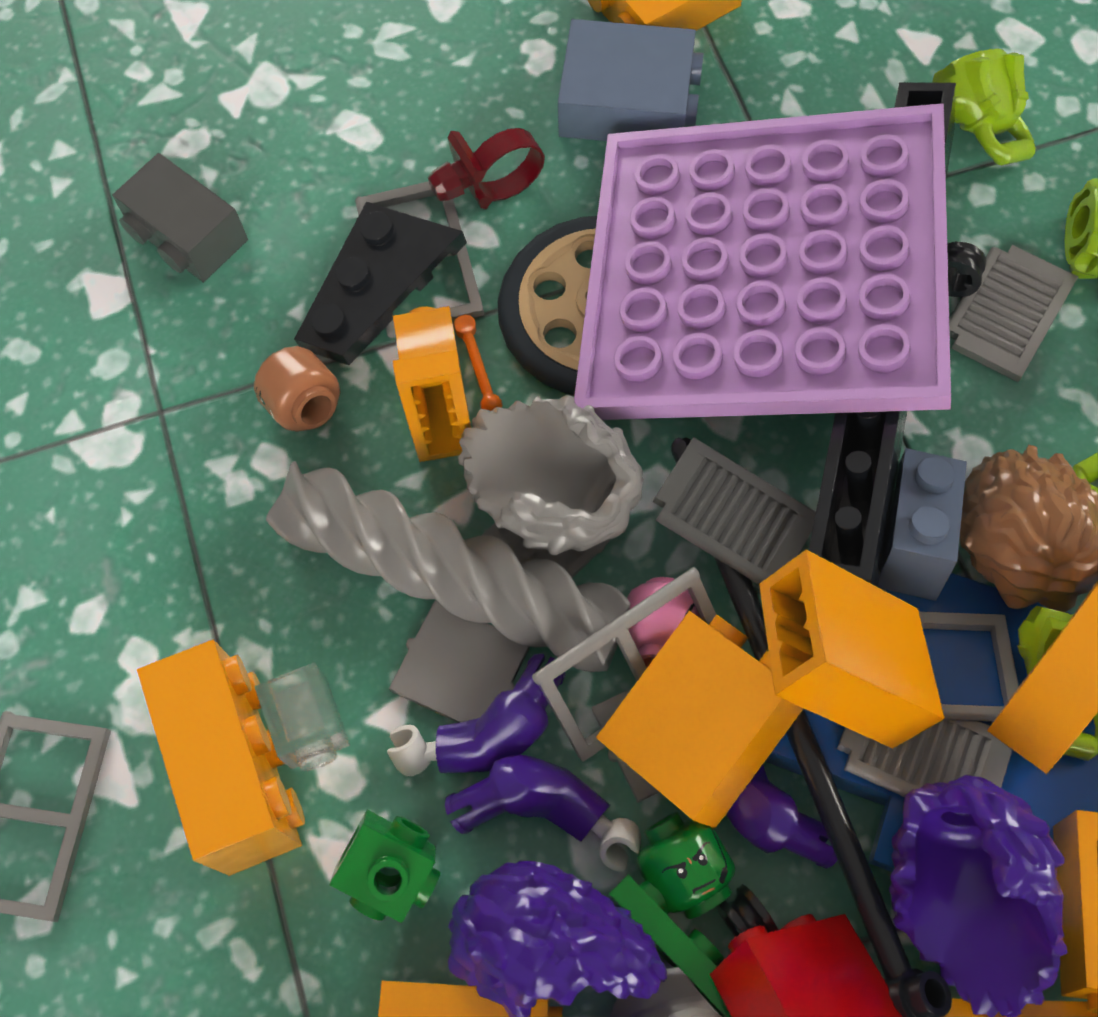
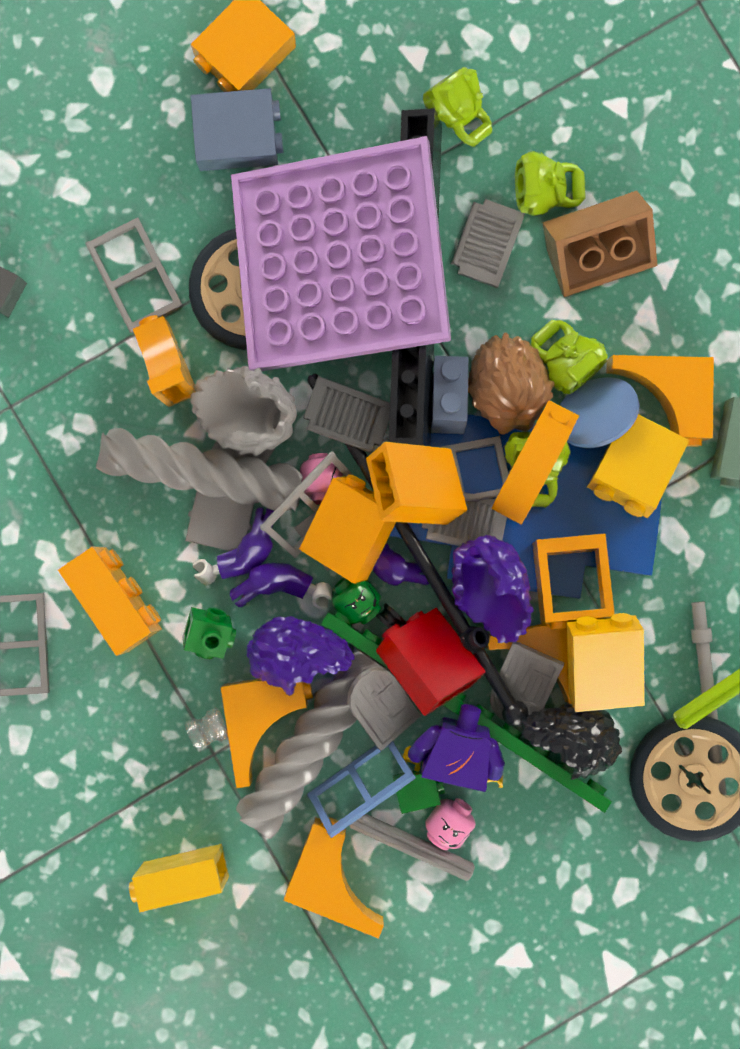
camera: 20 degrees left, 20 degrees up
nougat head [254,346,340,432] -> none
clear brick [254,662,351,771] -> none
black wing [294,202,467,365] -> none
dark red piece [428,128,545,210] -> none
orange hinge [454,315,503,411] -> none
black bush [947,242,986,297] -> none

